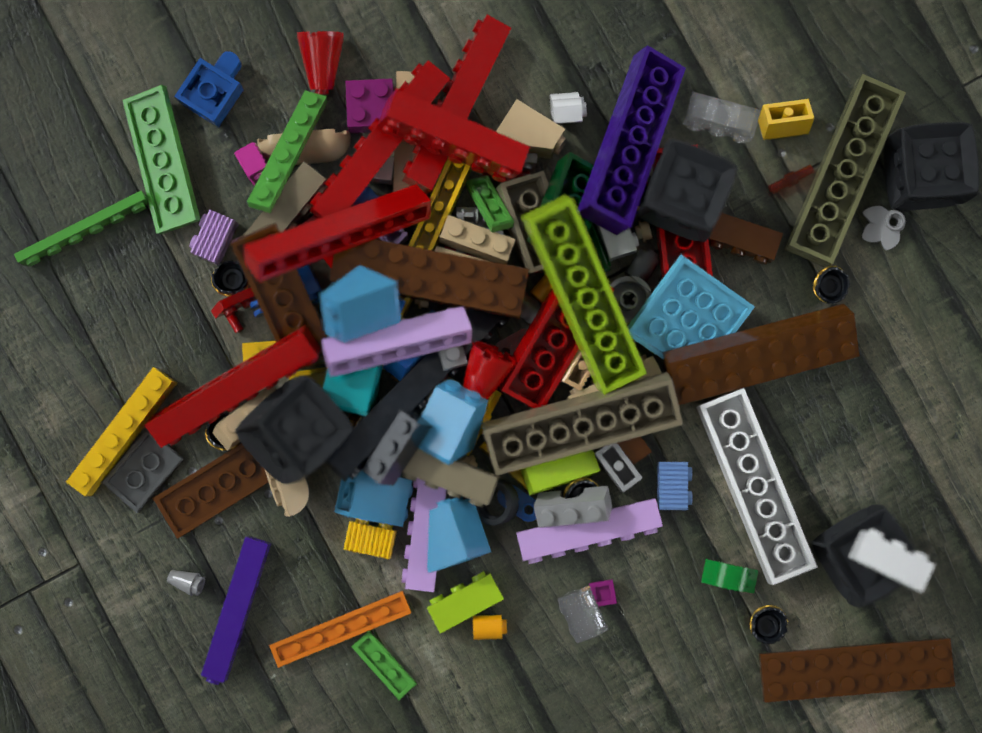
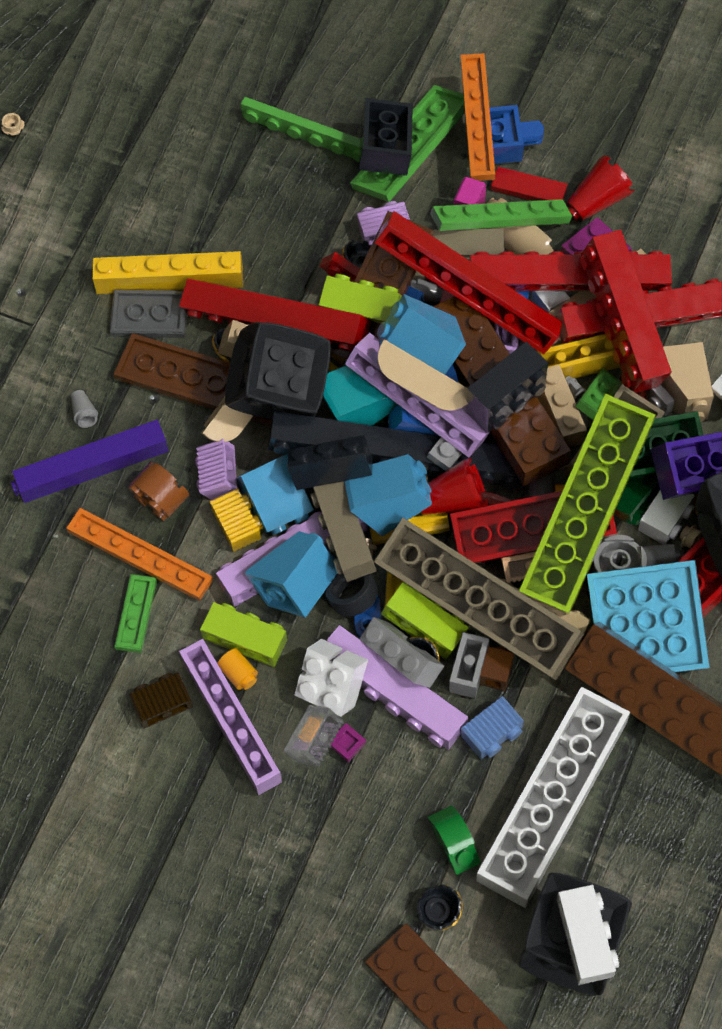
camera: 55 degrees right, 20 degrees down
none -> dark orange brick [128,461,189,522]
none -> dark brown brick [129,673,193,729]
none -> lavender brick [179,639,282,795]
none -> lavender brick [195,439,237,500]
none -> white piece [294,639,368,717]
none -> lime brick [319,274,402,324]
none -> black brick [359,98,413,176]
none -> tan brick [378,339,468,411]
none -> orange plate [461,53,495,181]
none -> black brick [466,341,548,433]
none -> red tile [491,167,568,201]

